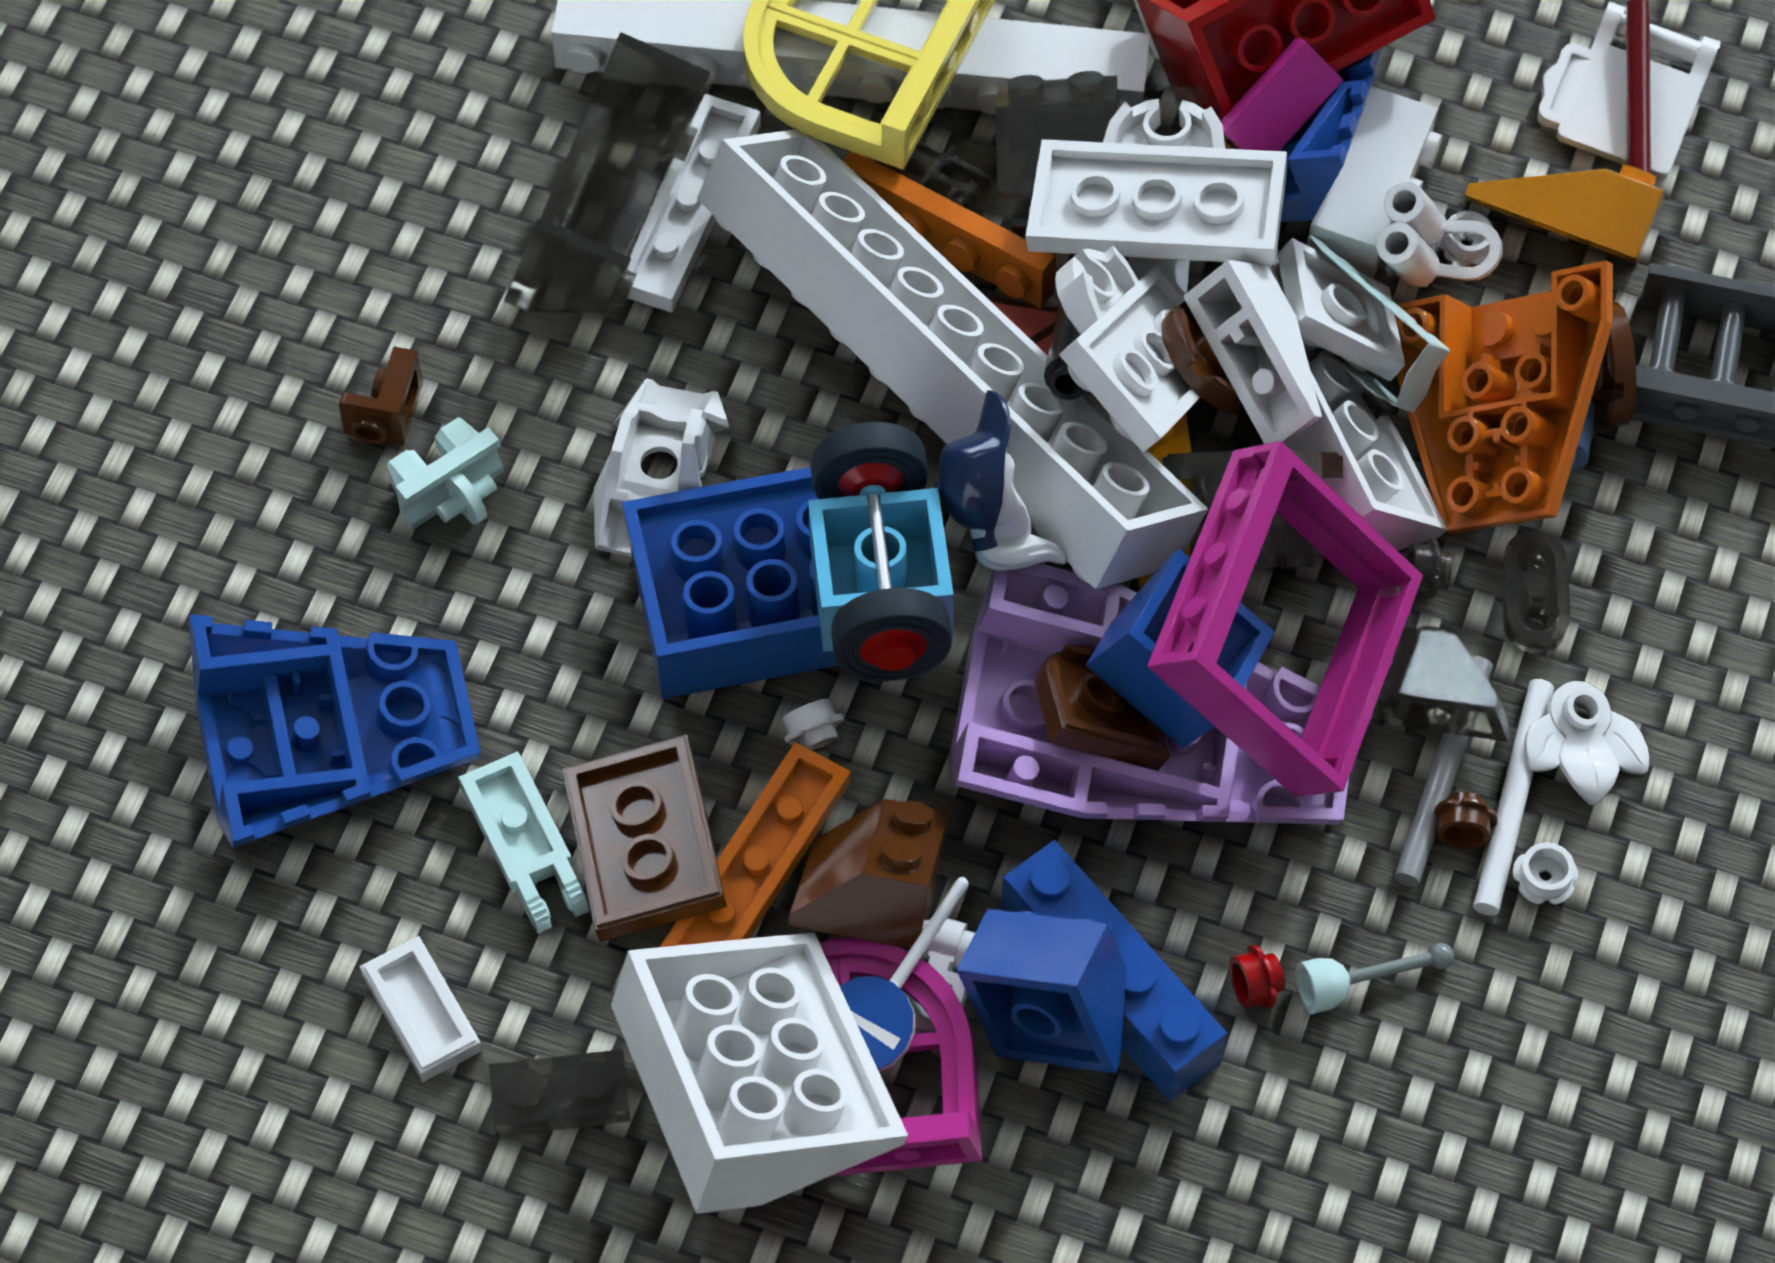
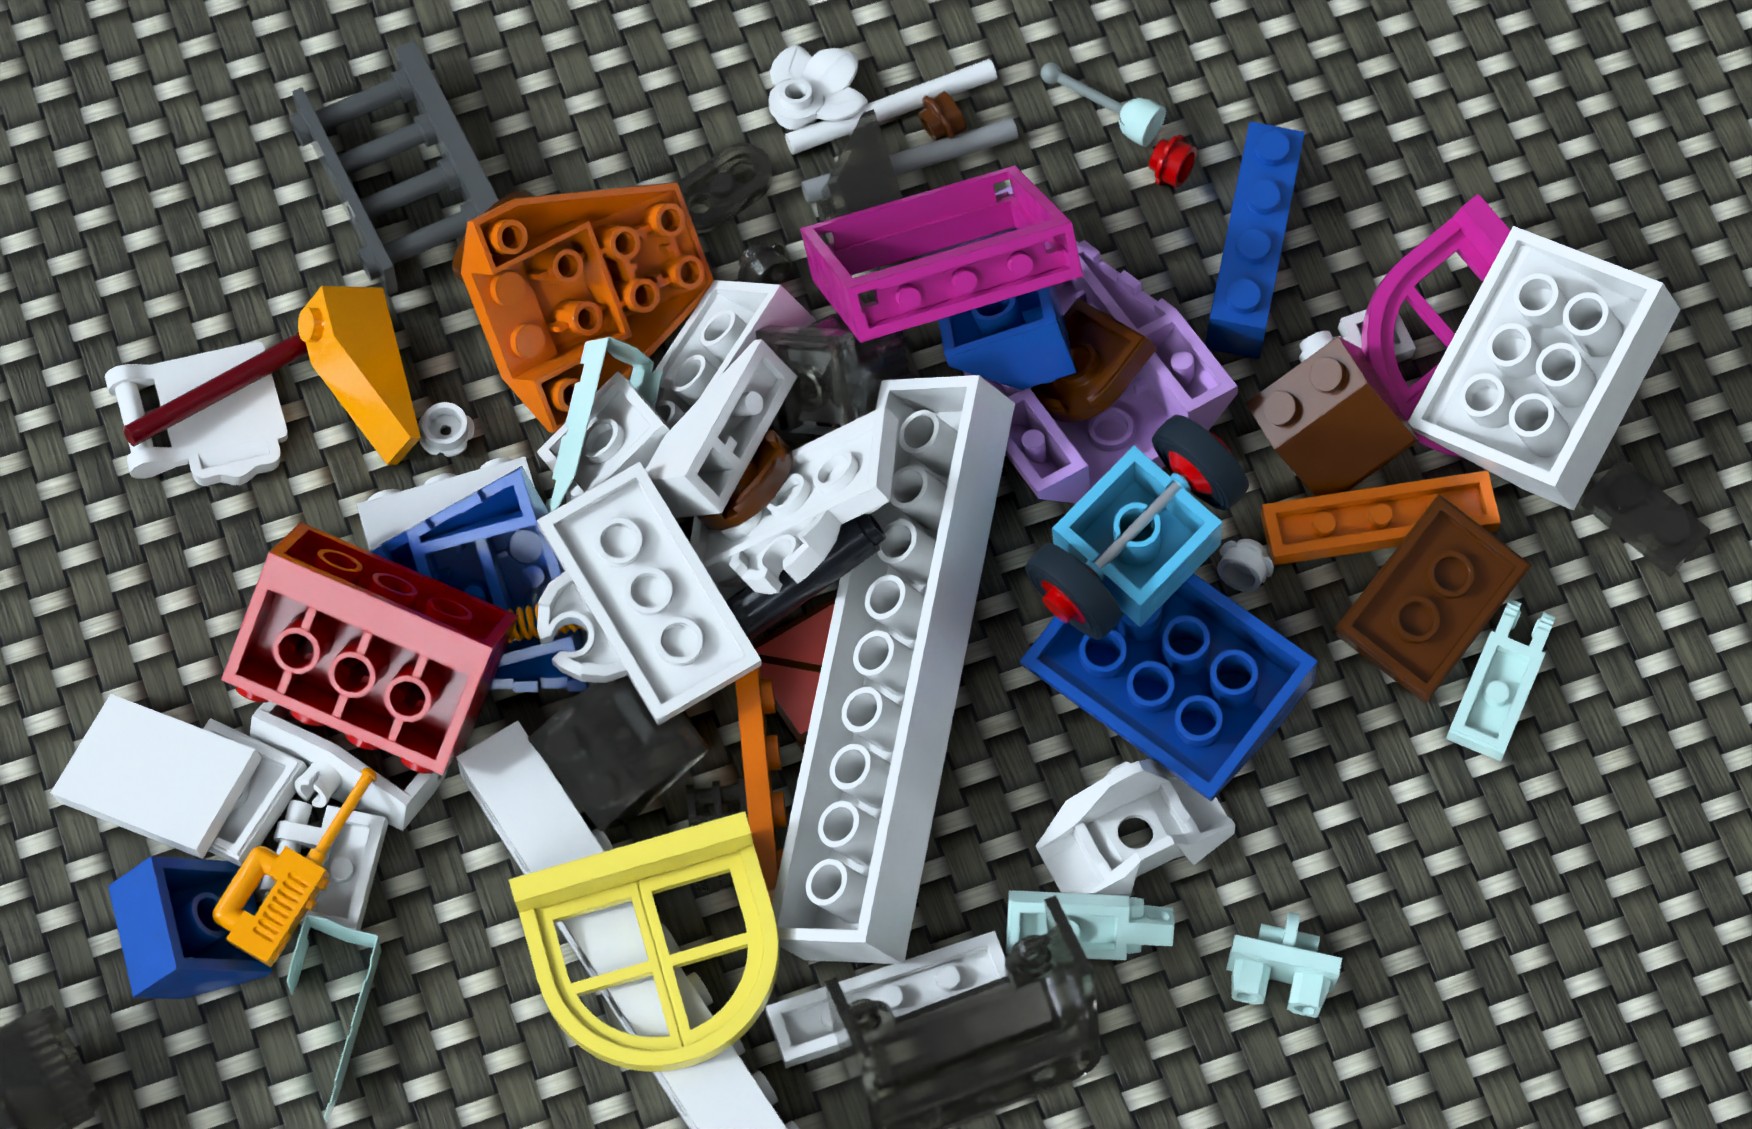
camera: 130 degrees left, 5 degrees up
blue wedge [189,614,481,848] -> none
reddish brown bracket [339,346,423,445] -> none
white tile [360,936,482,1082] -> none
blue piece [839,877,969,1072] -> none
dark blue hair [934,390,1067,571] -> none
blue slope [956,909,1127,1074] -> none
dark pink tile [1220,37,1343,151] -> none
white piece [1376,181,1503,287] -> none
white plate [1513,842,1578,905] -> none
none -> light aqua hinge [1006,890,1175,960]

